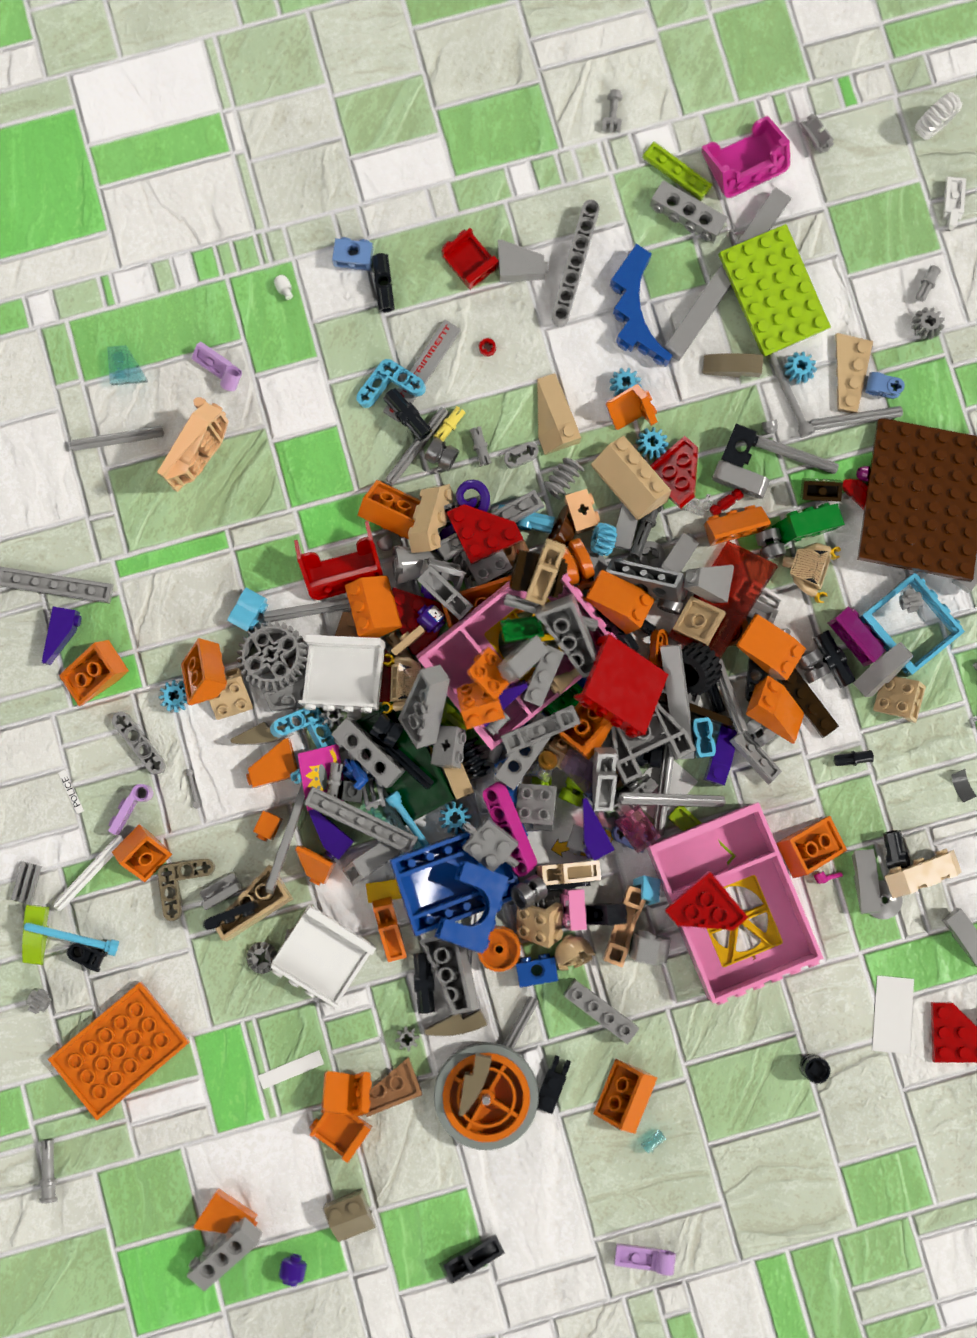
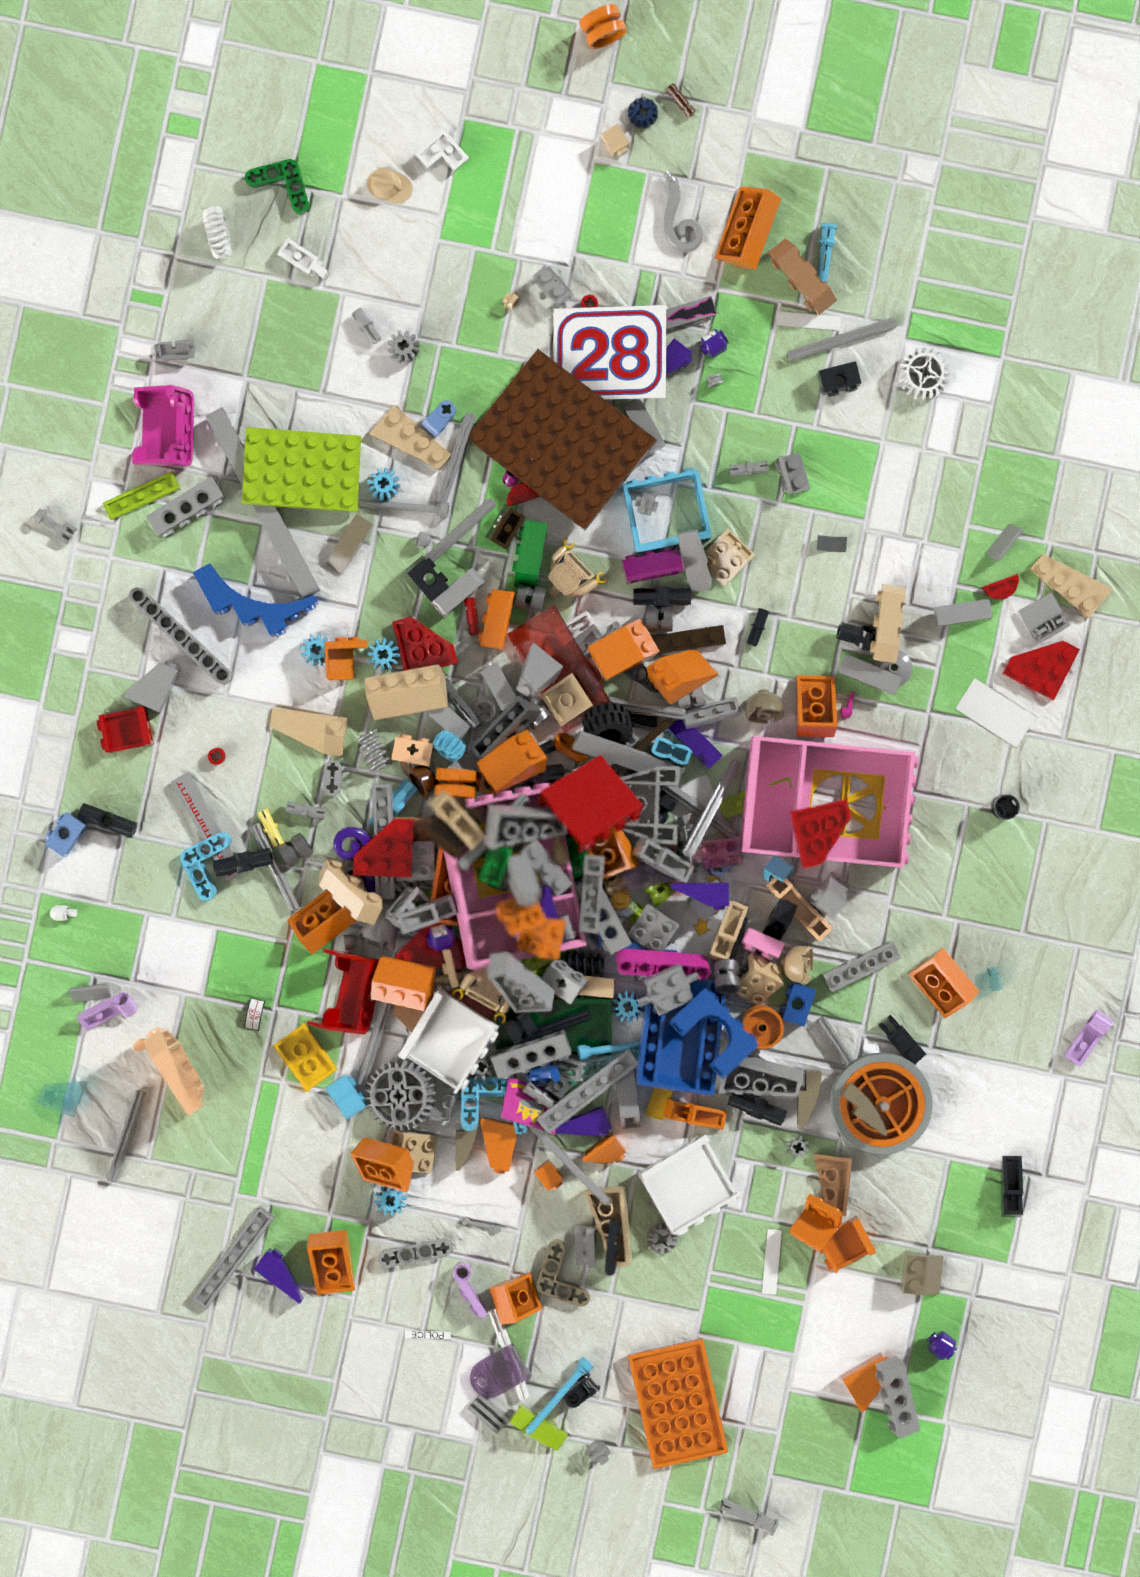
camera: 70 degrees left, 5 degrees up
none -> light grey slope [68,983,111,1002]
none -> white sticker [244,998,265,1031]
none -> yellow tile [273,1023,338,1092]
none -> clear purple tile [470,1342,532,1398]
none -> dark tan cylinder [745,689,784,724]

